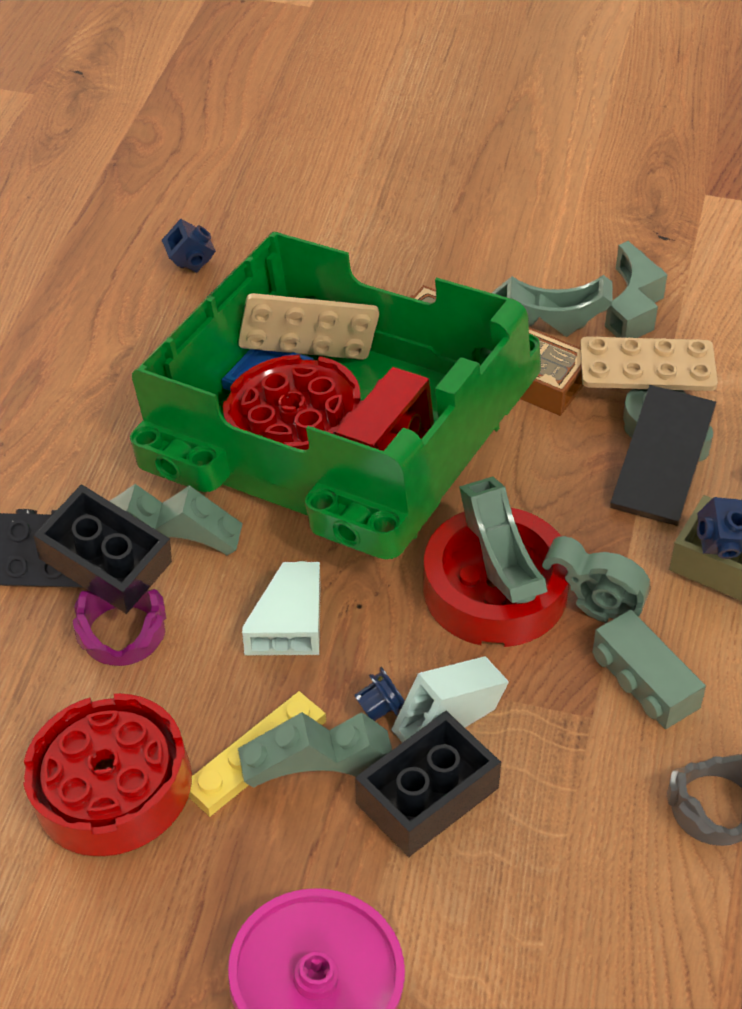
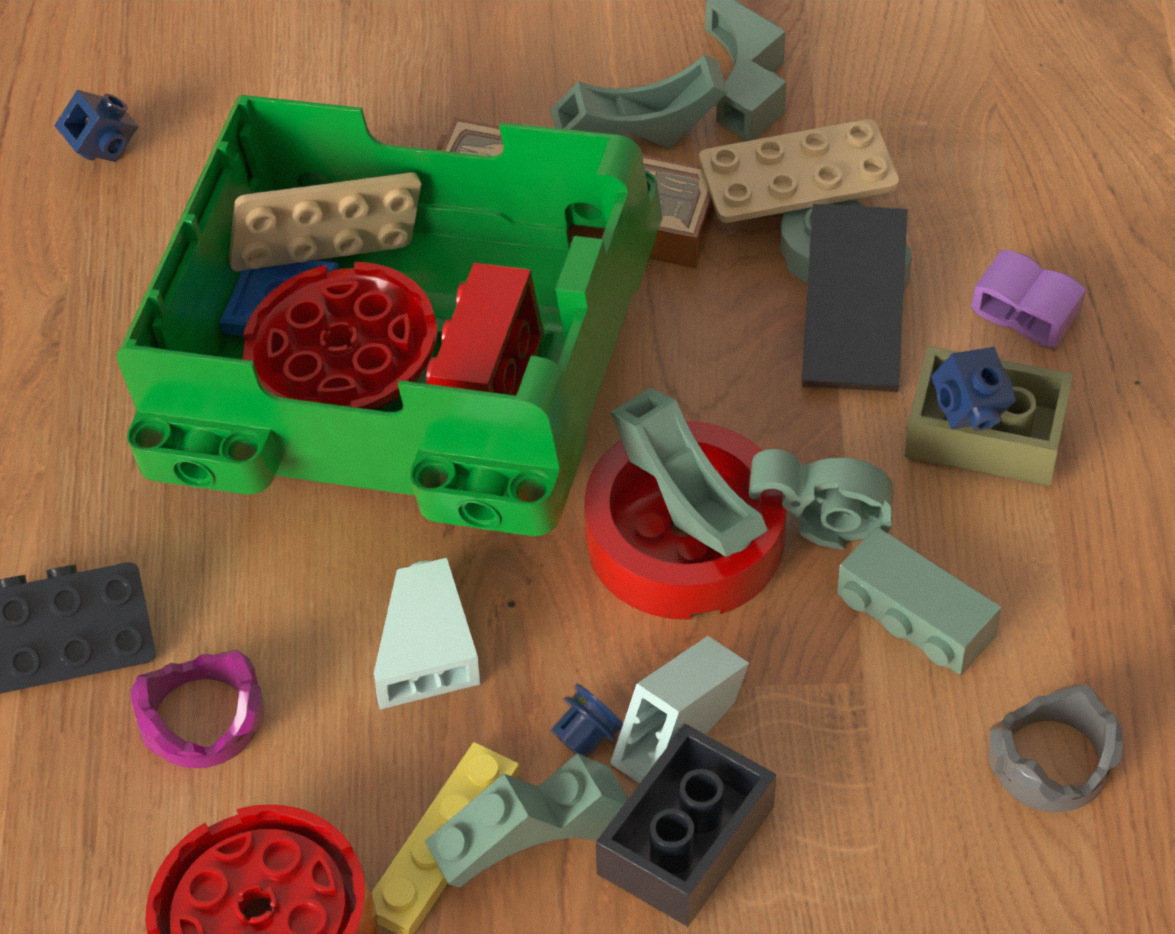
camera: 15 degrees left, 5 degrees up
black brick [33,484,172,614] -> none
sand green arch [110,484,243,556] -> none

